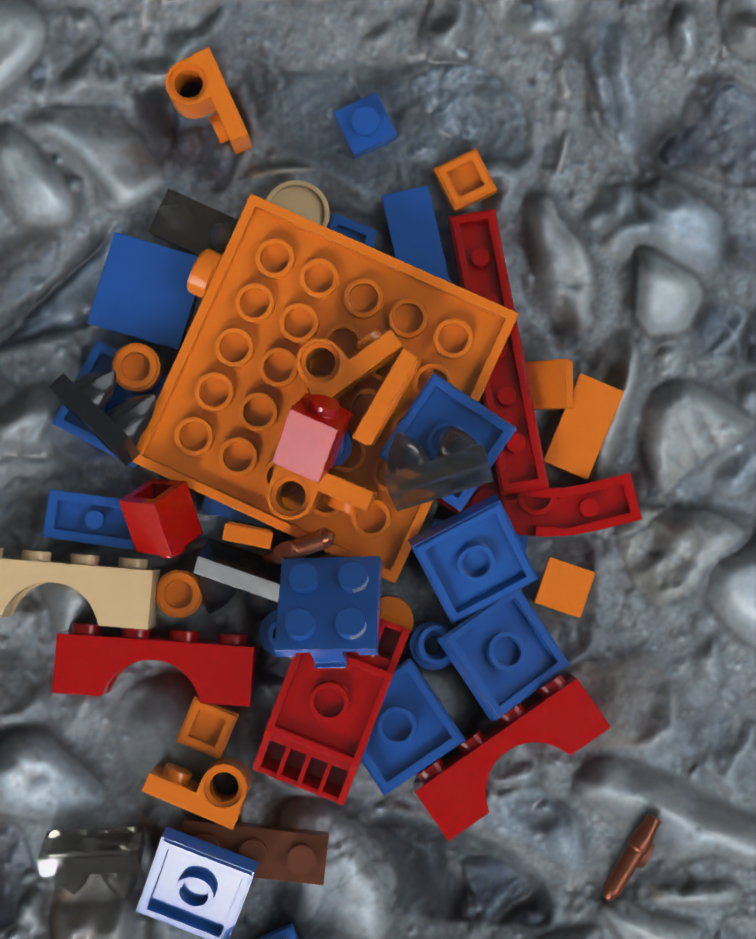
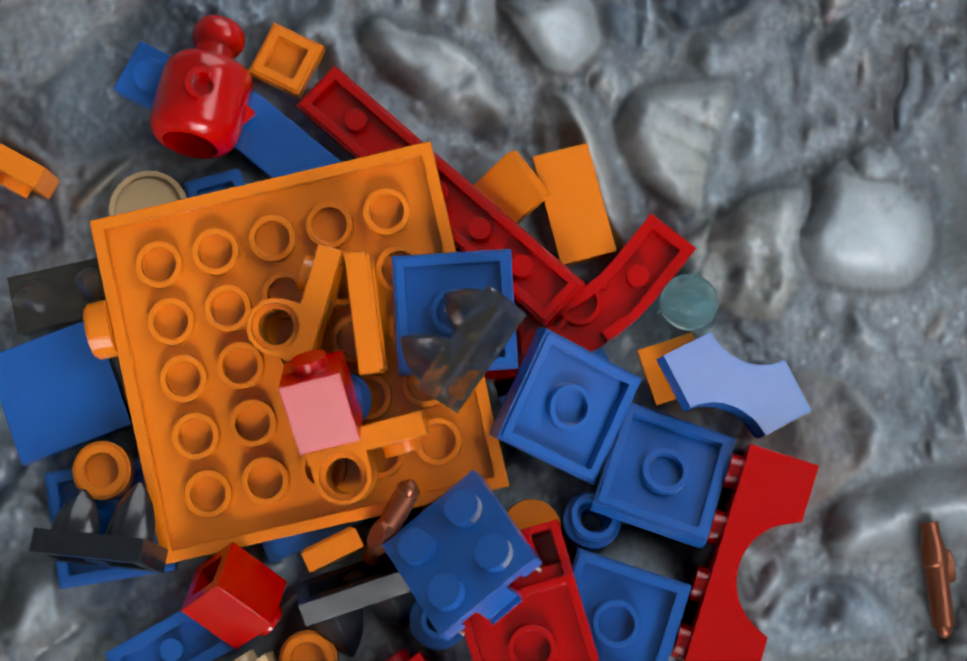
camera: 30 degrees left, 5 degrees down
none -> red piece [149,15,255,159]
none -> clear light blue plate [655,274,719,331]
none -> tile [656,332,812,439]

